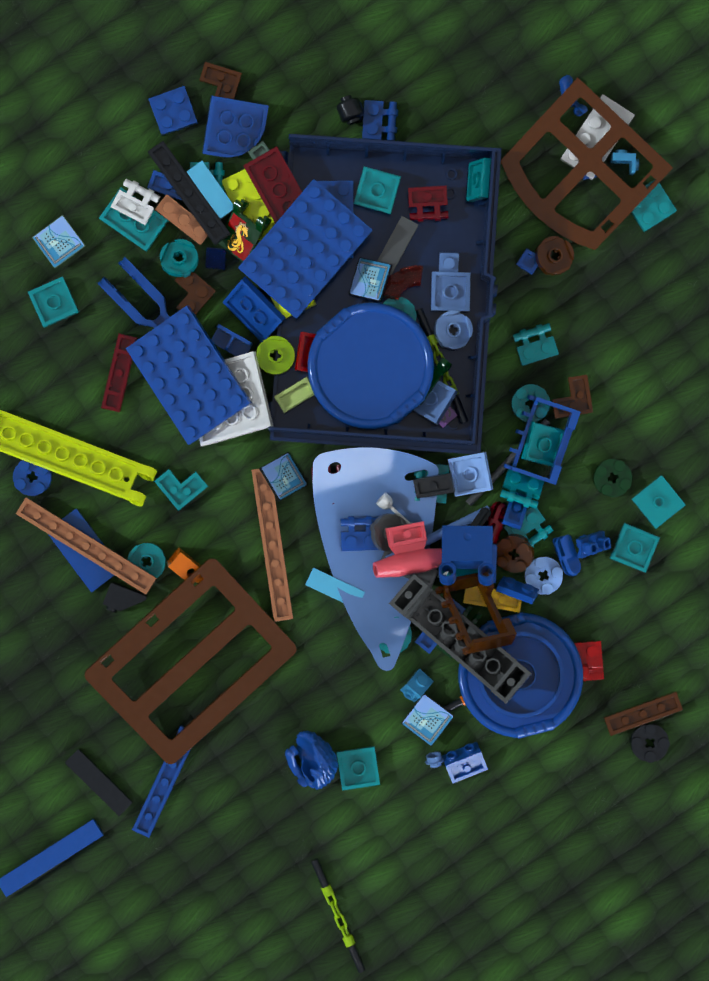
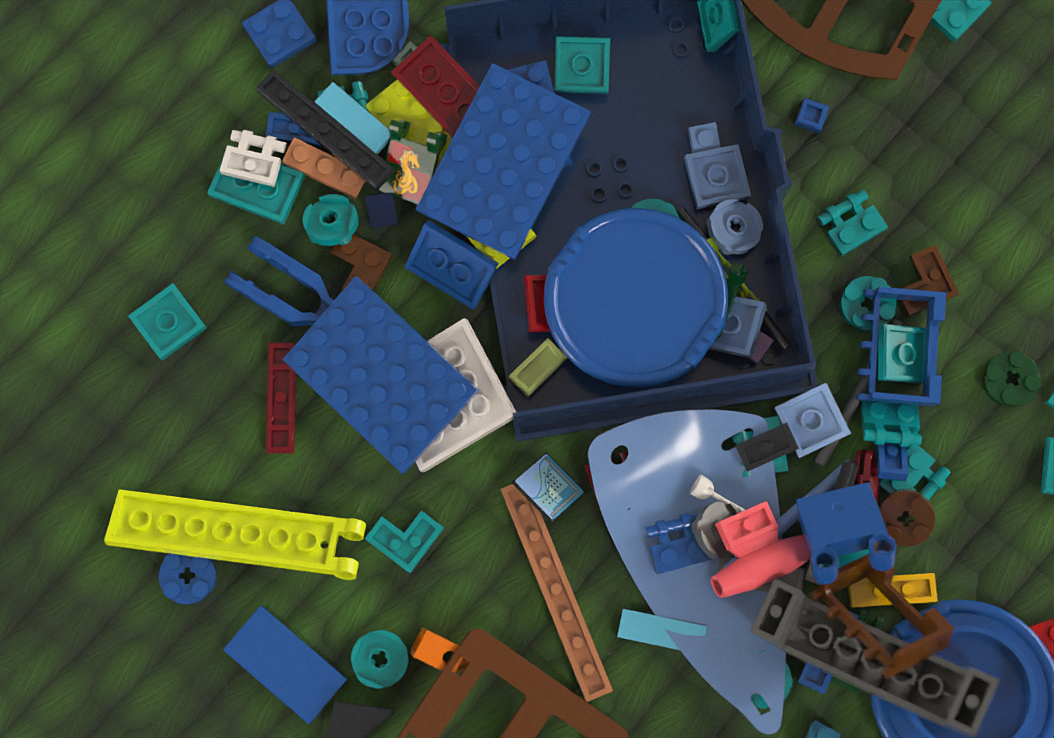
camera: 15 degrees left, 10 degrees down
nougat plate [16,498,157,595] -> none
piece [32,215,85,268] -> none
blue panel [211,324,253,356] -> none
lime plate [256,336,295,375] -> none
piece [349,257,392,302] -> none
dark grey tile [377,216,419,276] -> none
clear red tile [383,265,423,300] -> none
dark red plate [408,185,448,222] -> none
blue plate [496,576,539,604] -> none
light blue plate [524,557,563,595] -> none
reddish brown plate [535,236,574,275] -> none
blue arm [553,534,581,576] -> none
blue hips [576,531,611,558] -> none

